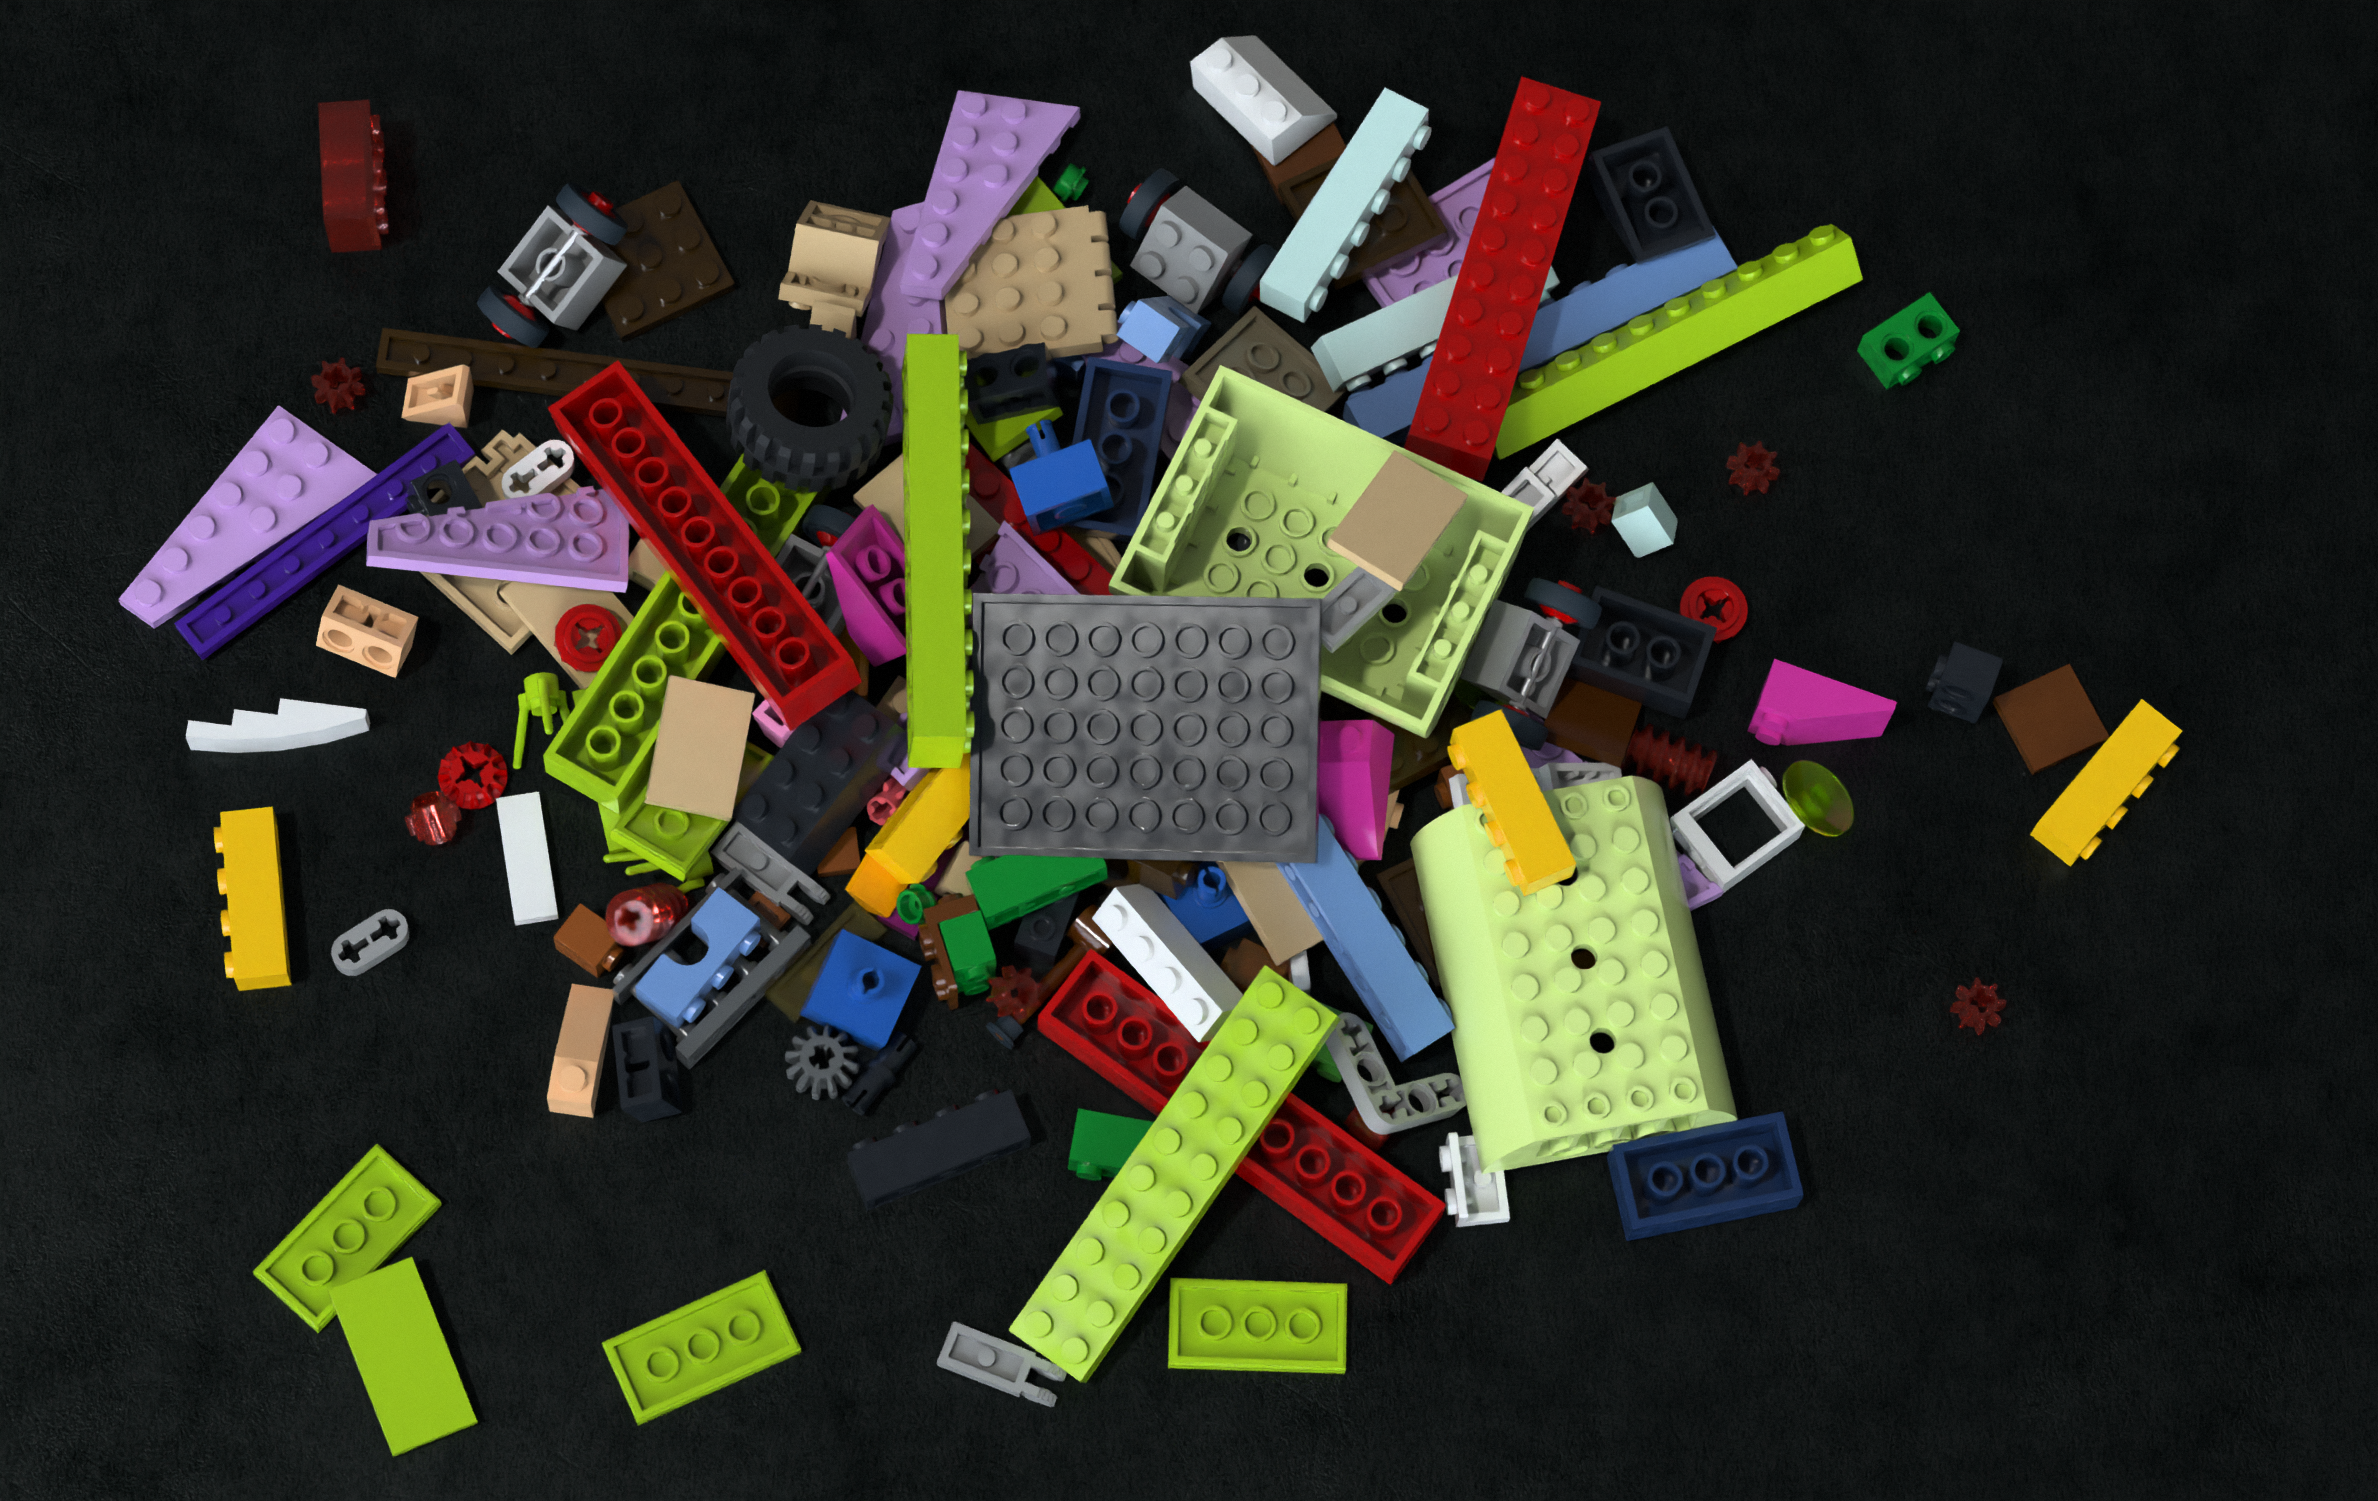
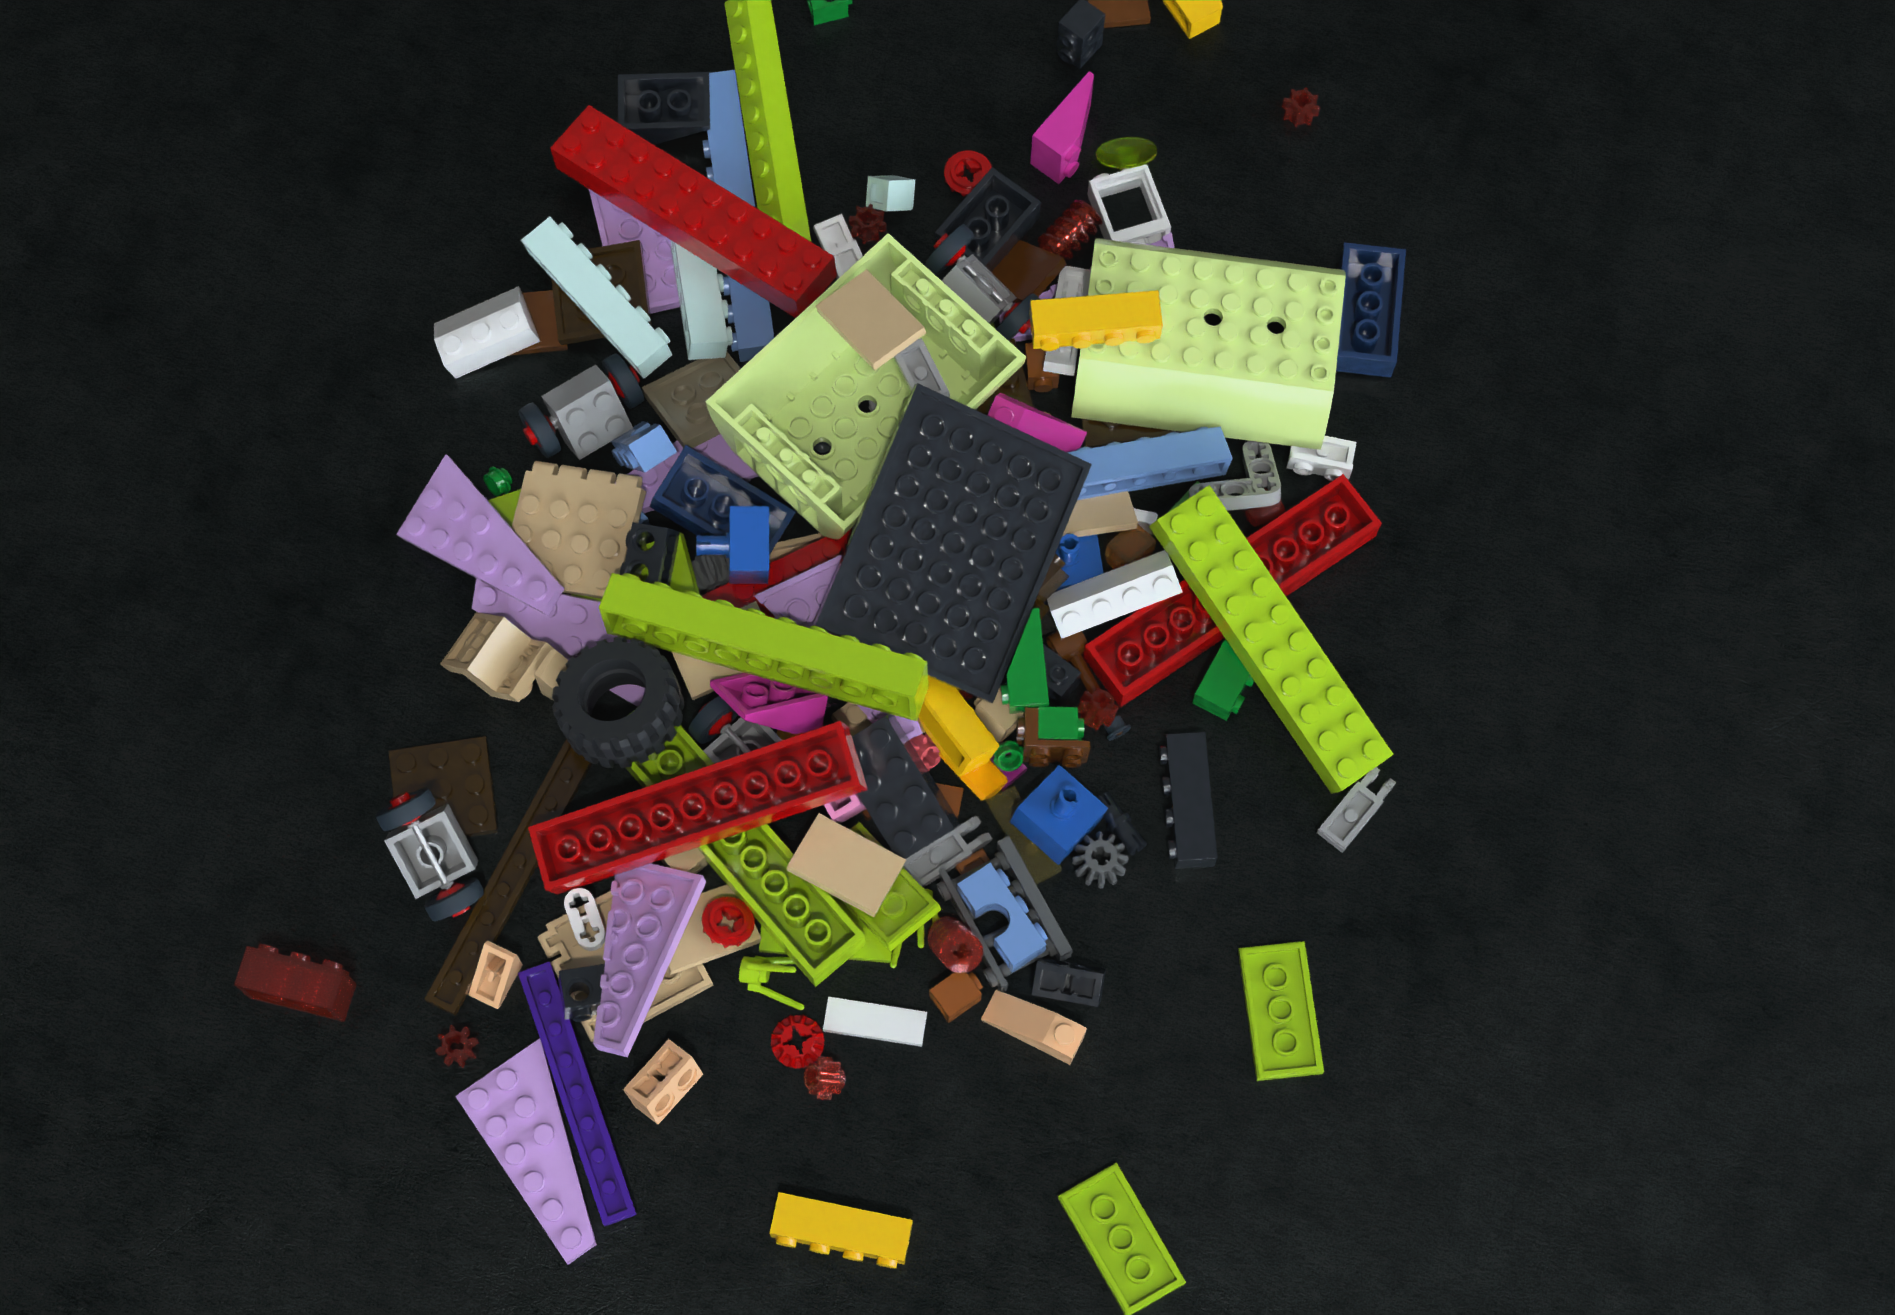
camera: 65 degrees left, 0 degrees up
white slope [185,698,370,753] -> none
lime tile [328,1257,477,1457] -> none
light grey beam [331,909,409,976] -> none
lime tile [1168,1278,1347,1374] -> none
clear red gear [1726,441,1780,495] -> none

